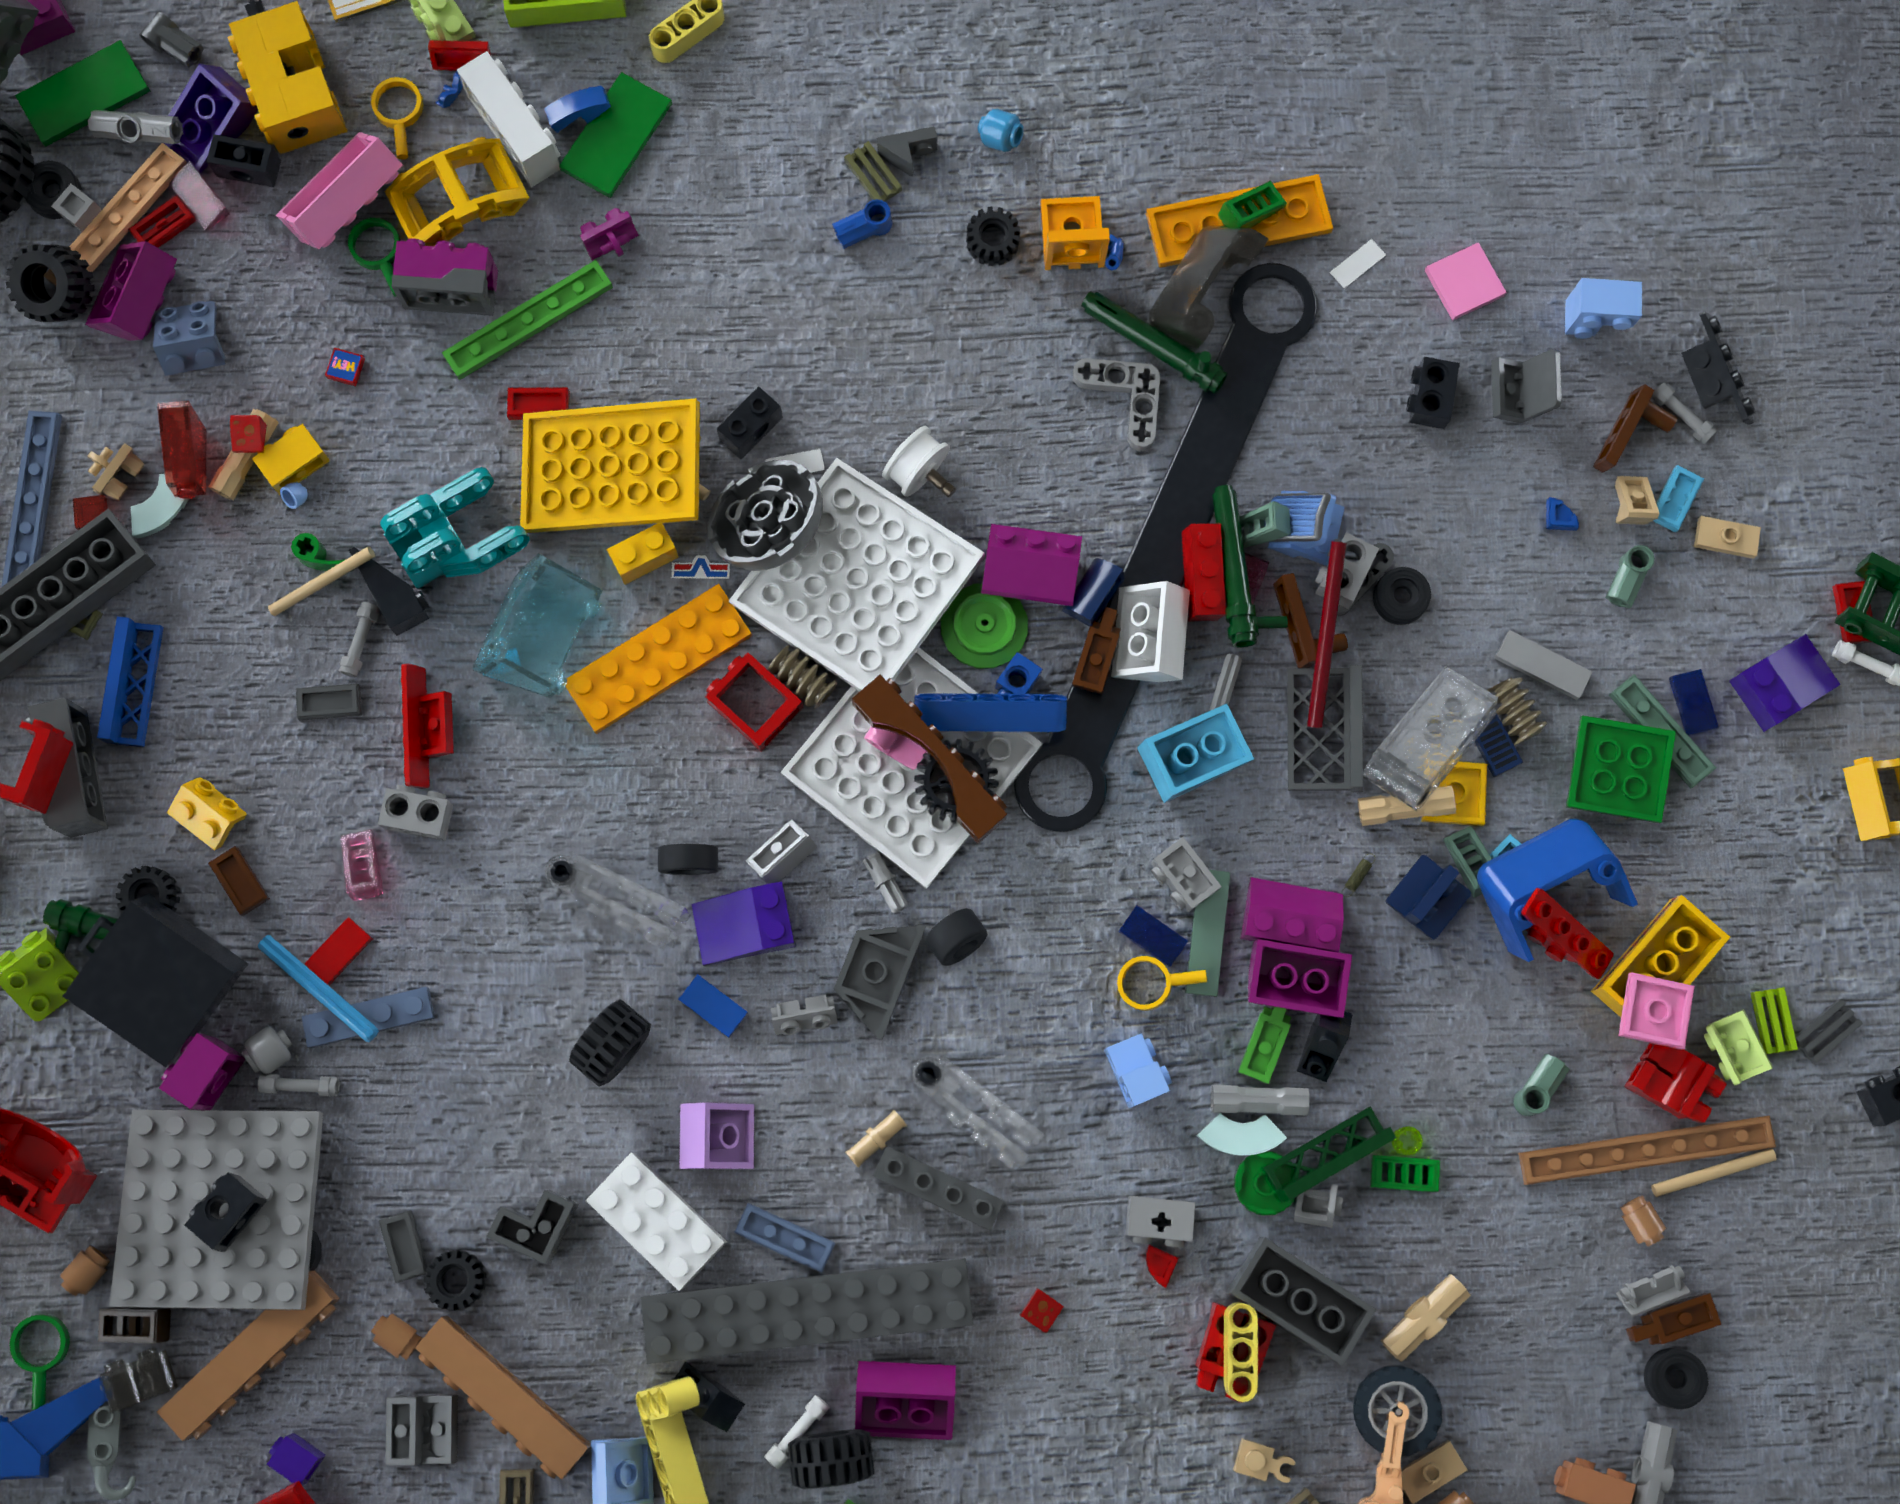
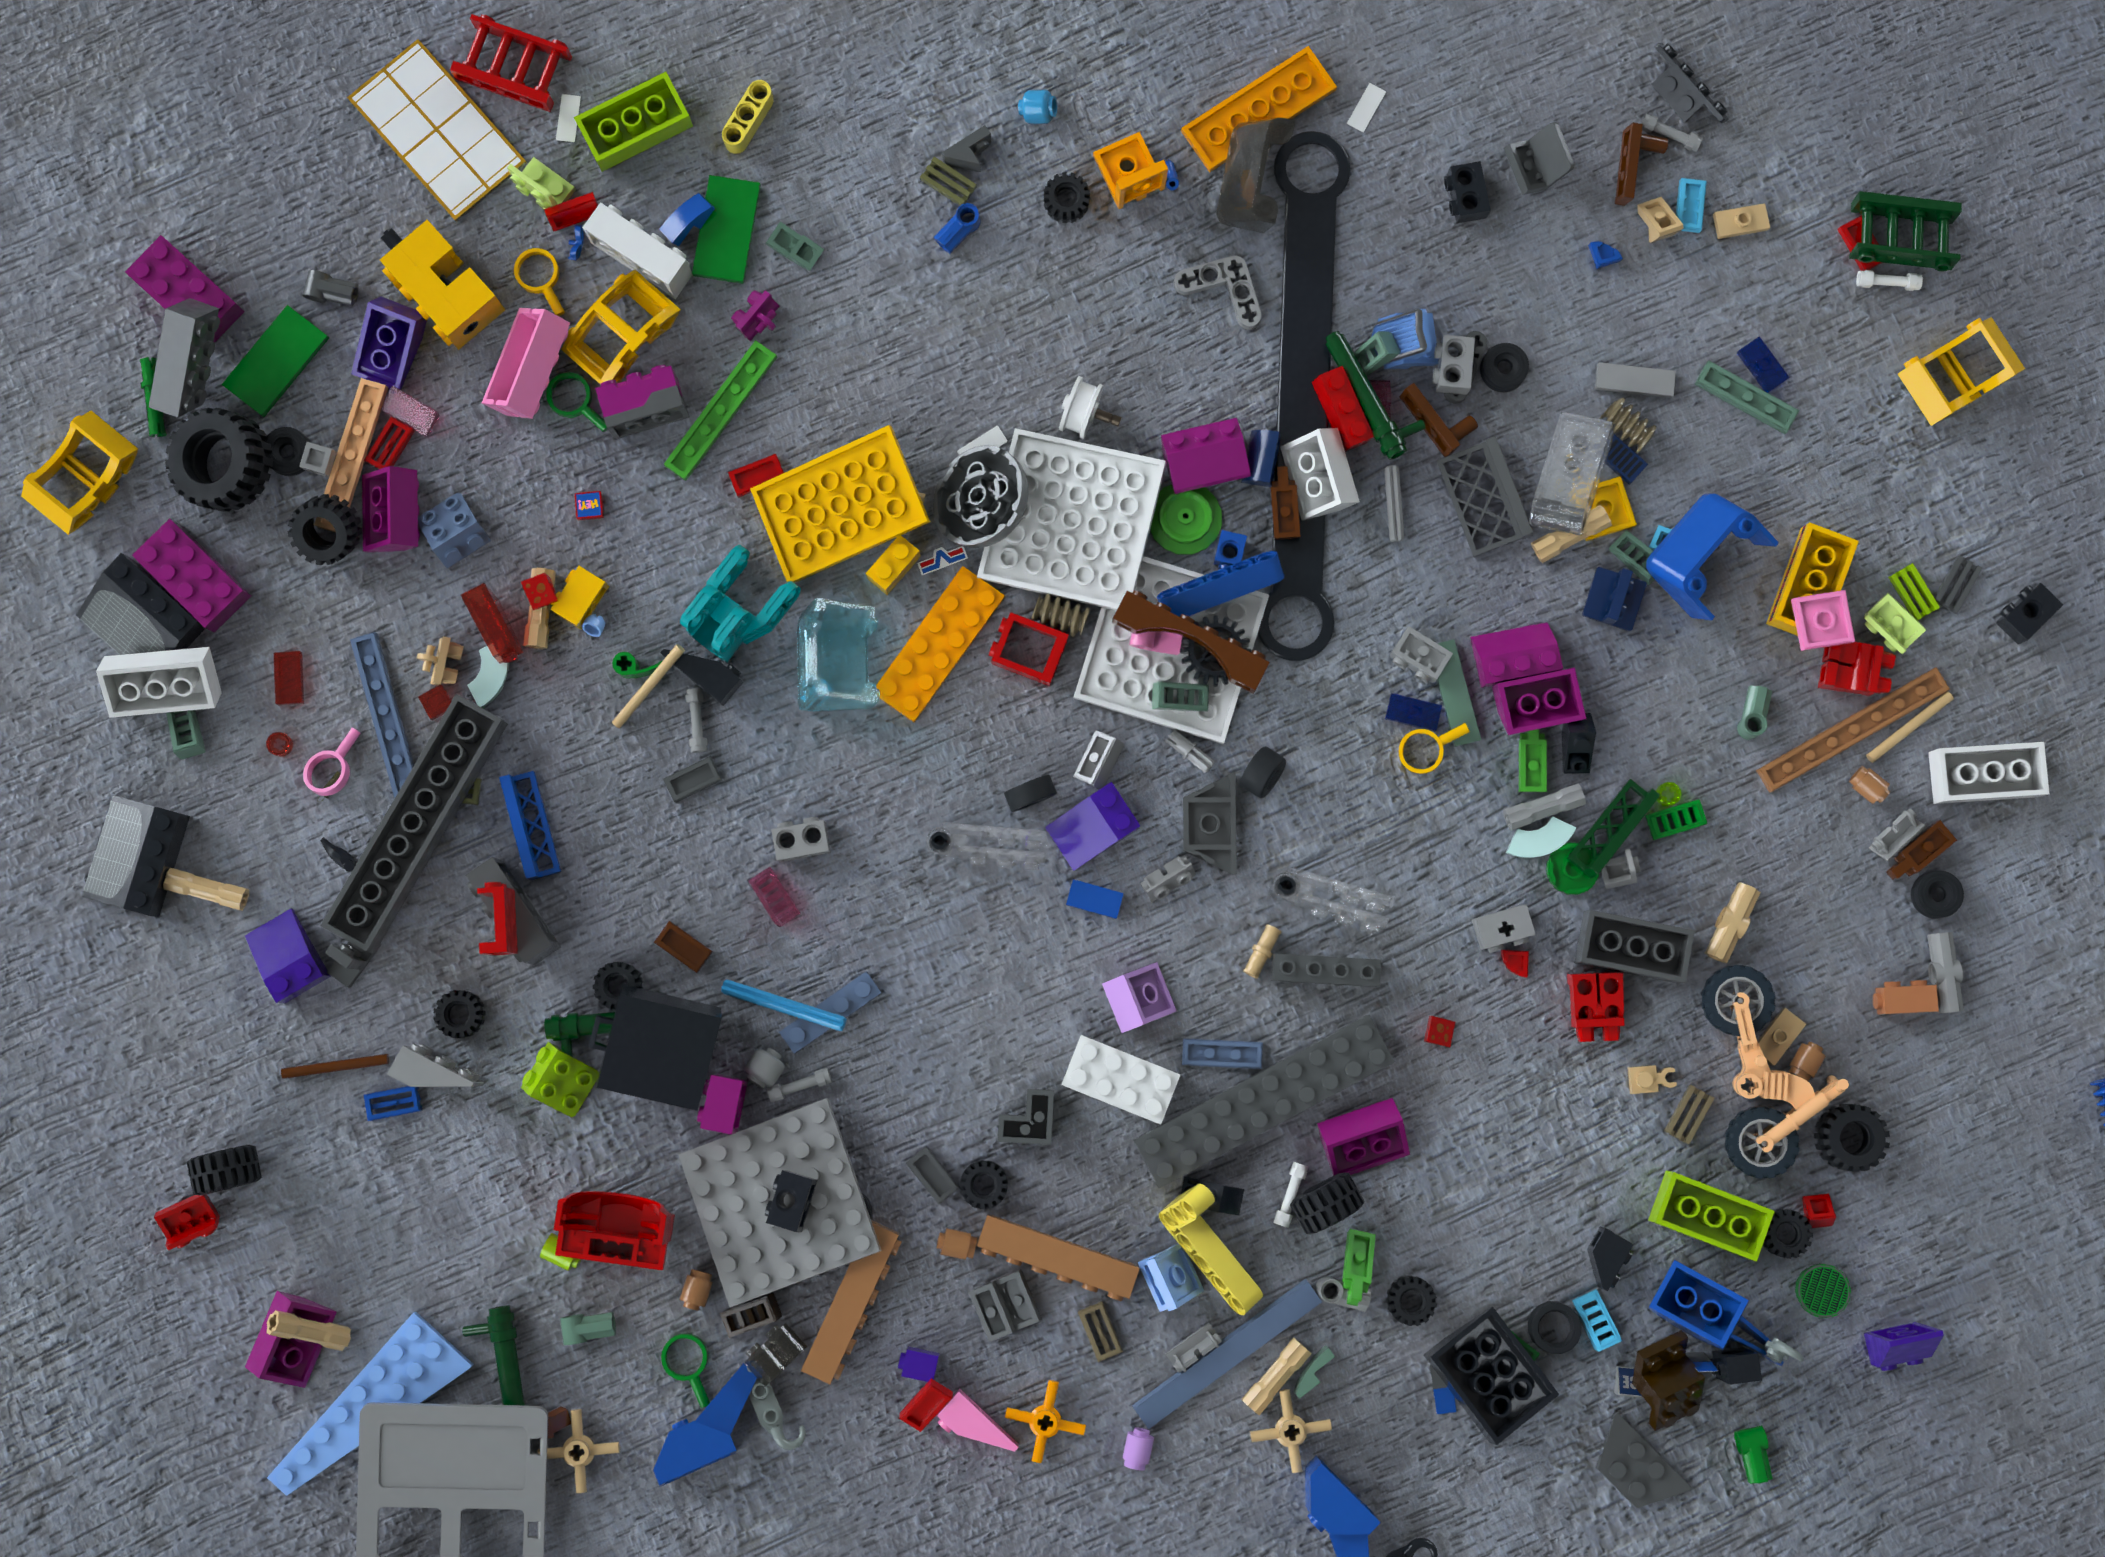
camera: 20 degrees left, 5 degrees up
light grey piece [88,110,183,144] -> none
yellow bracket [167,777,247,851] -> none
black brick [206,134,281,188] -> none
red tile [304,917,373,986] -> none
red bracket [401,663,454,789] -> none
black tyre [569,1000,651,1087] -> none
black brick [716,386,783,459] -> none
dark green cylinder [1081,291,1228,394] -> none
light blue brick [1104,1033,1172,1108] -> none
medium azure slope [1137,704,1254,803] -> none
green slope [1218,181,1287,237] -> none
light yellow beam [1224,1302,1258,1402] -> none
dark red piece [1307,541,1347,728] -> none
olive piece [1342,853,1375,897] -> none
bright pink tile [1424,242,1507,321] -> none
red bracket [1521,888,1614,979] -> none
light blue brick [1565,278,1642,339] -> none
green plate [1566,715,1676,824] -> none
sand green piece [1605,545,1655,608] -> none
dark purple slope [1729,634,1841,732] -> none
none -> sand green slope [765,221,824,271]
none -> sand green slope [1152,682,1209,712]
none -> white brick [1928,742,2049,804]

